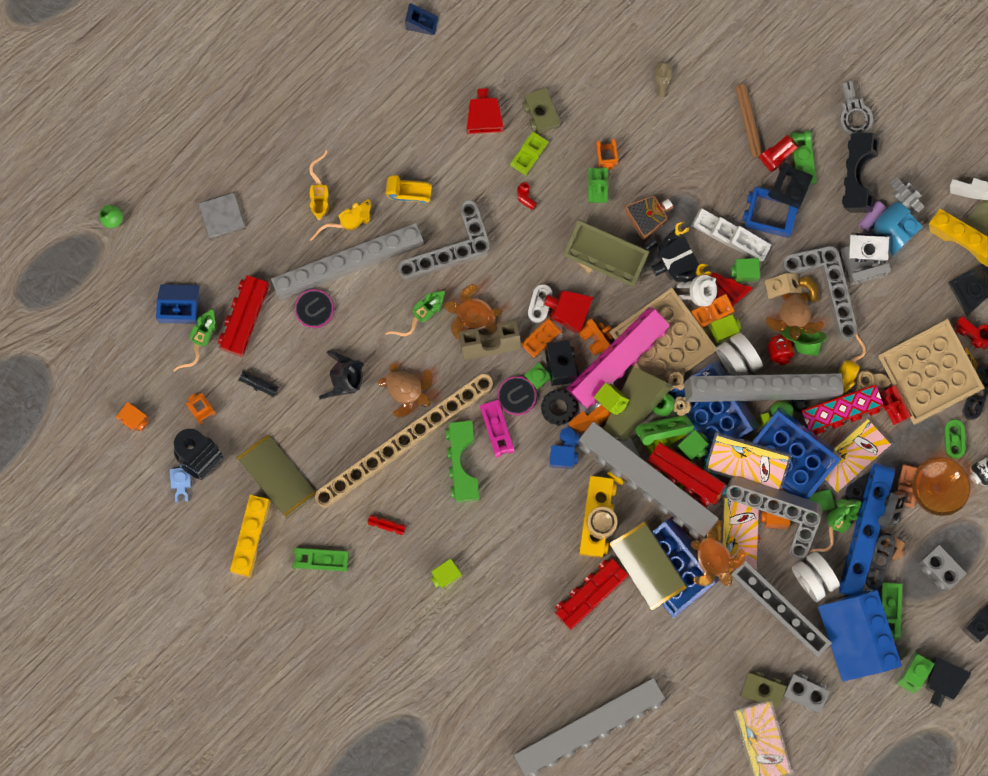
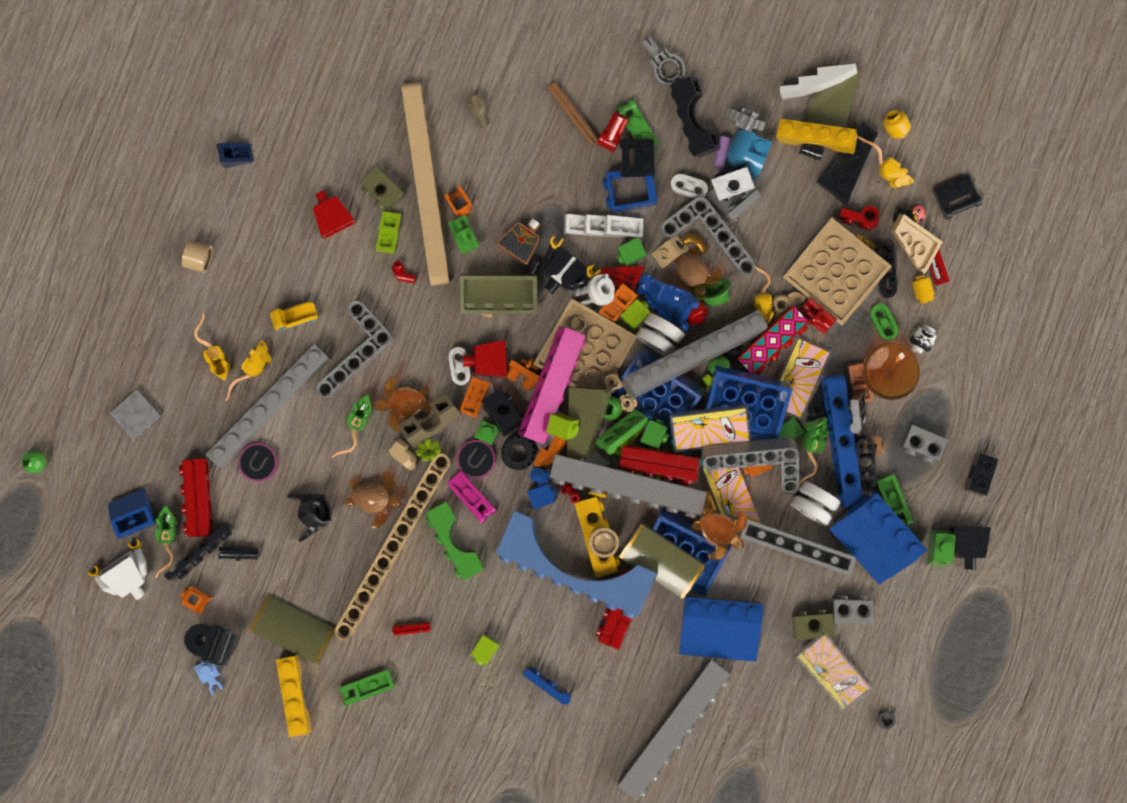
camera: 20 degrees left, 5 degrees up
orange window [116,402,148,432] -> none
none -> white torso [88,538,147,600]
none -> black wing [164,522,234,581]
none -> tan piece [182,240,213,273]
none -> tan rock [388,438,417,471]
none -> tan beam [401,81,450,286]
none -> lime plant [415,438,441,461]
none -> medium blue arch [496,511,657,618]
none -> blue plate [522,667,571,705]
none -> red arm [561,483,580,503]
none -> blue animal [636,274,699,331]
none -> white plate [671,174,708,199]
none -> blue slope [679,596,763,662]
none -> black pin [799,144,824,161]

